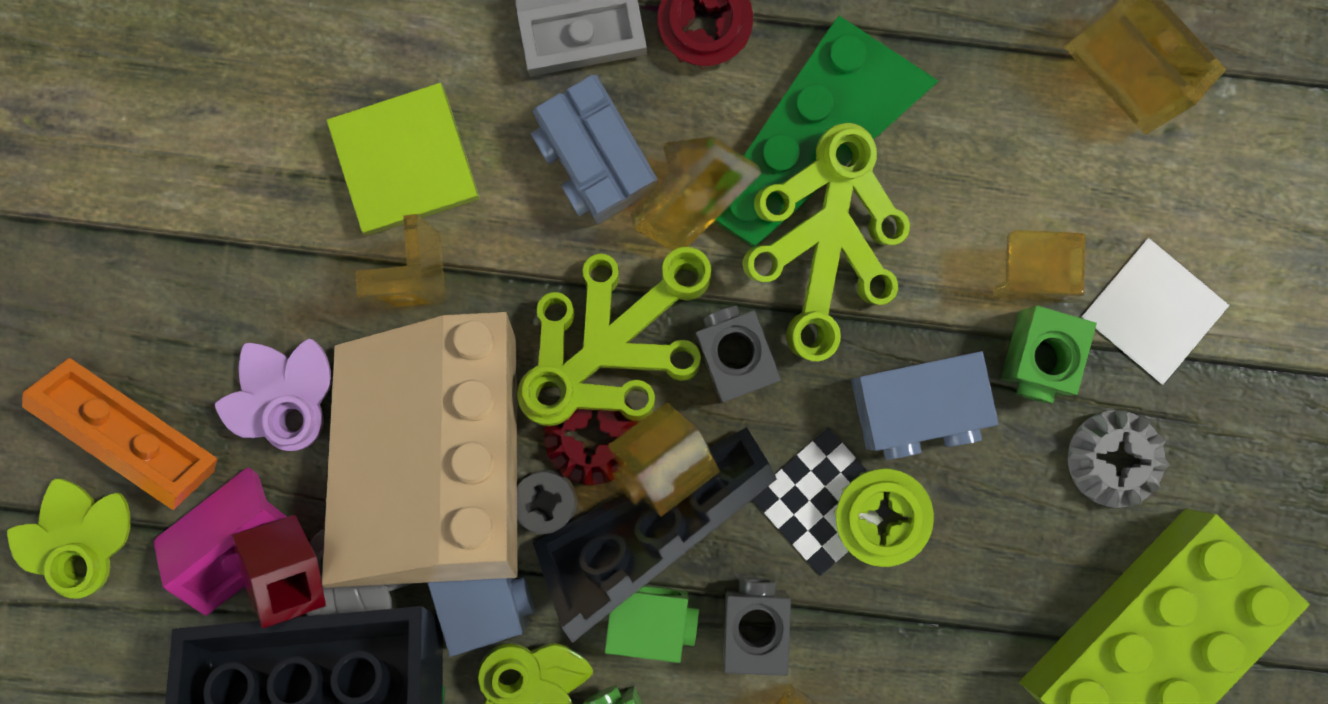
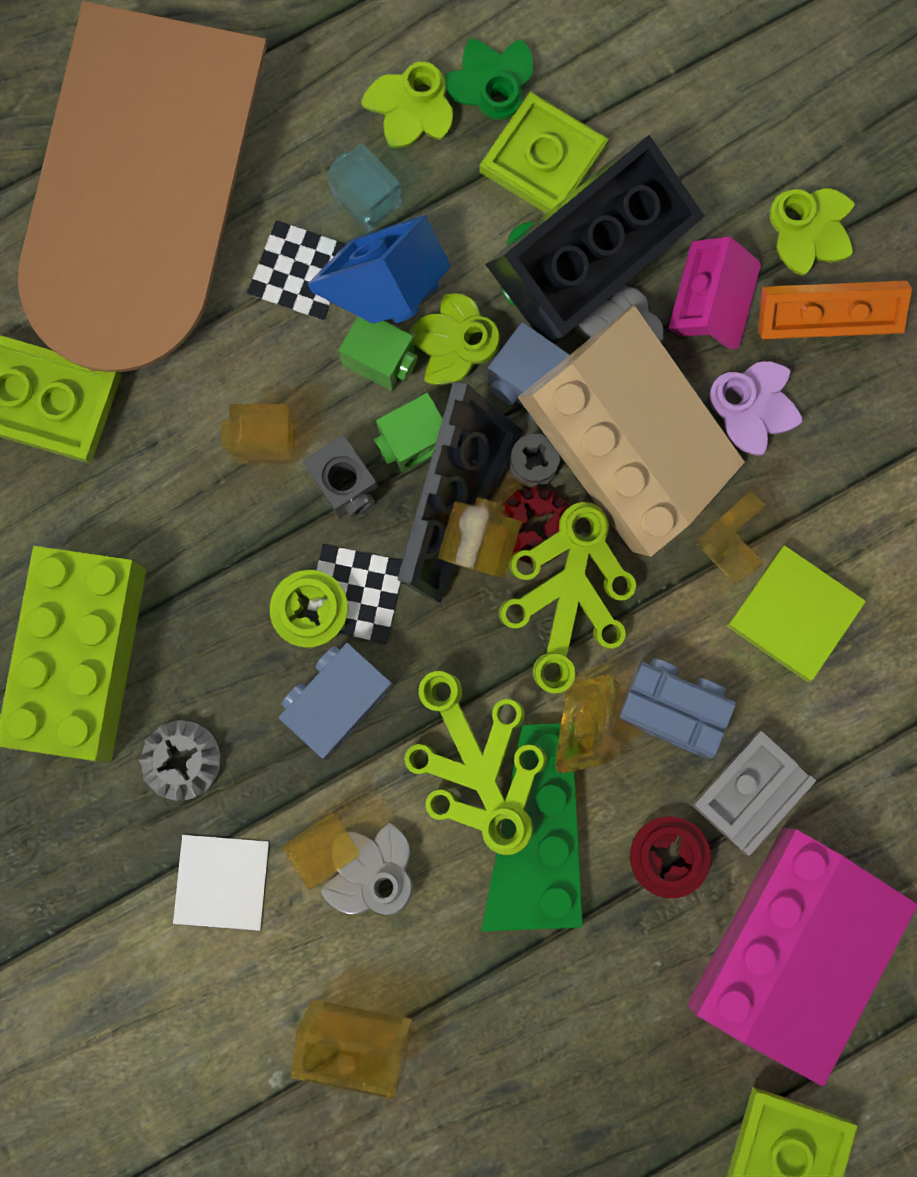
camera: 140 degrees right, 5 degrees down
dark red brick [232,515,326,629] -> none
dark grey brick [695,305,781,403] -> none
bright green brick [1000,305,1097,404] -> none
none -> light grey plate [321,823,413,915]

